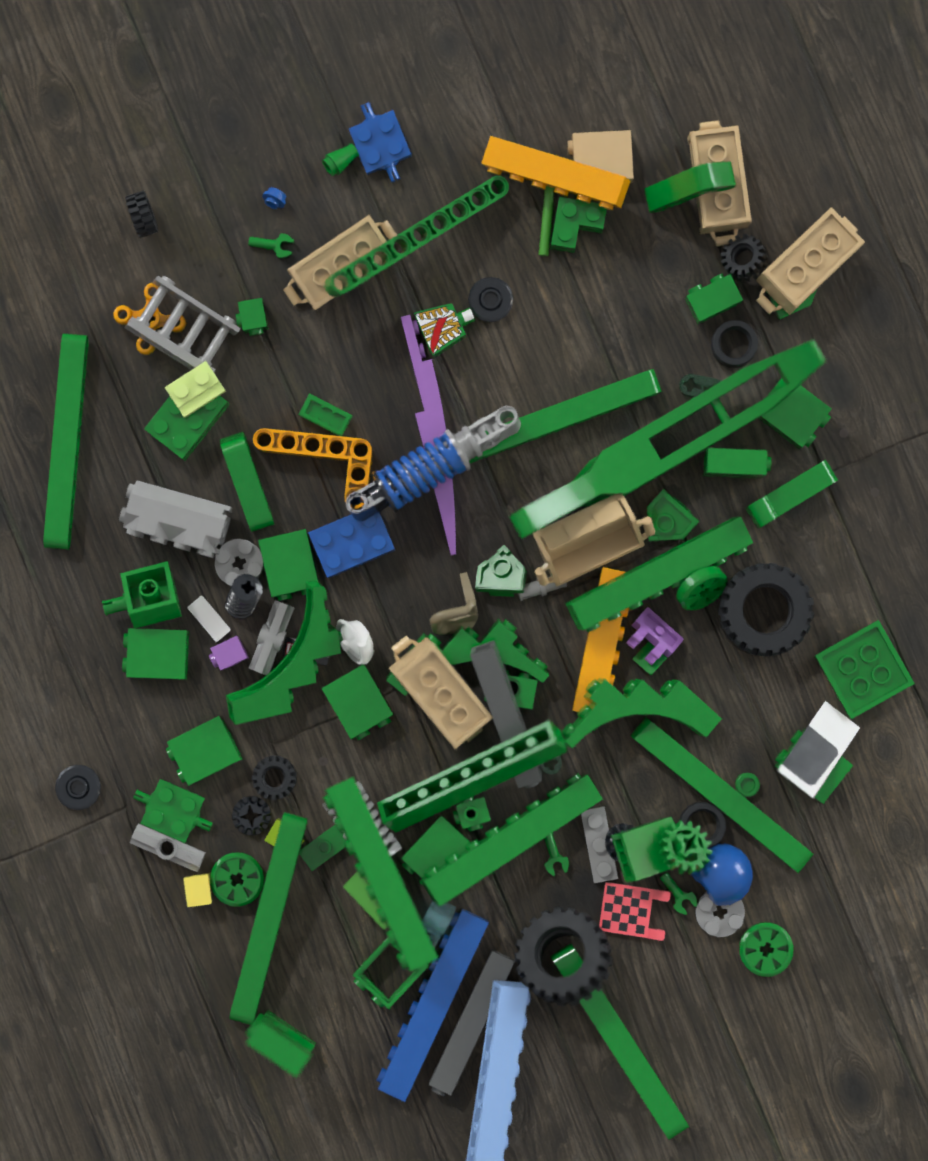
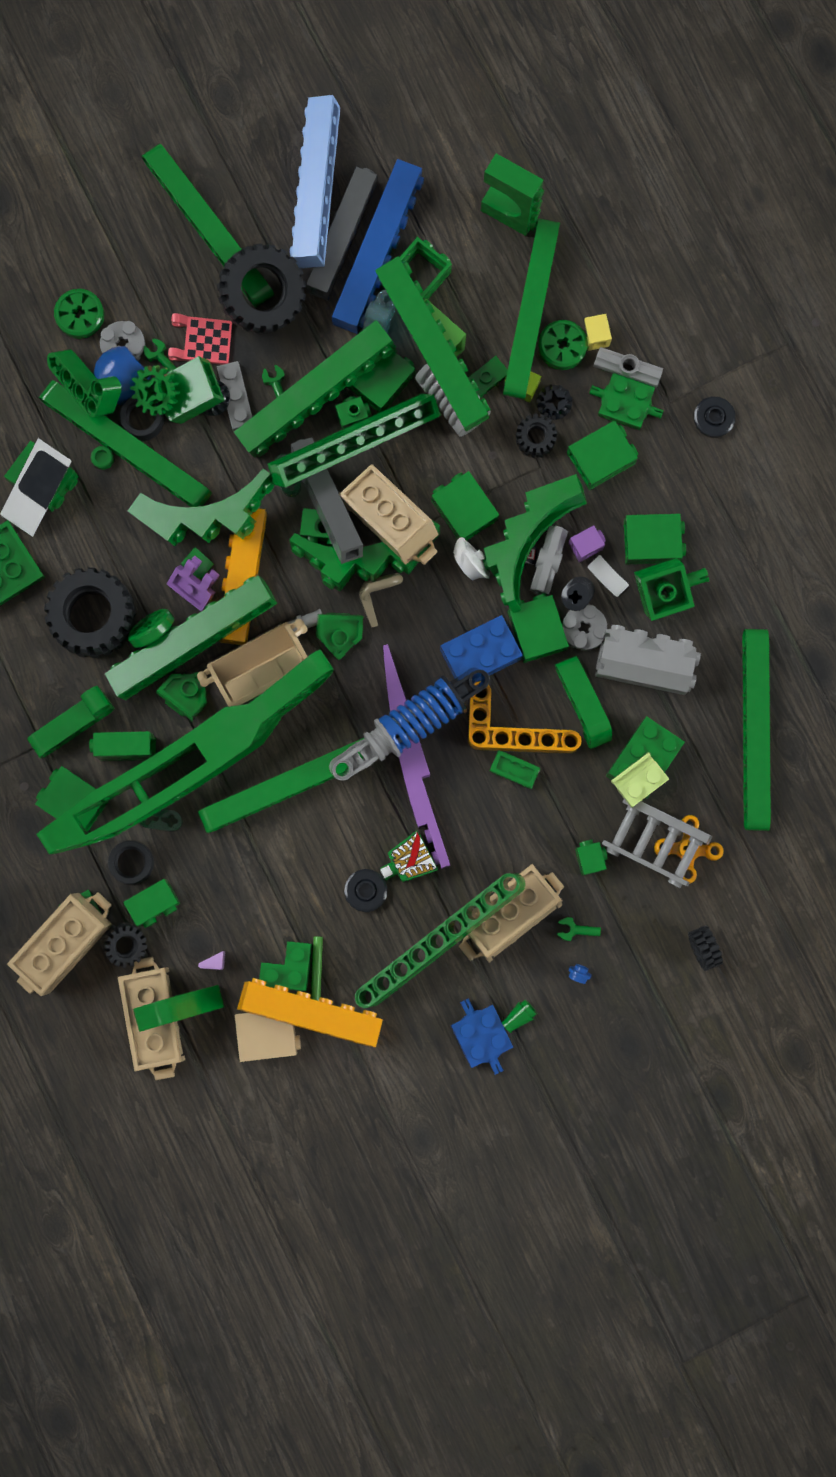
camera: 170 degrees right, 5 degrees down
none -> green beam [47,349,121,417]
none -> lavender slope [198,951,225,970]

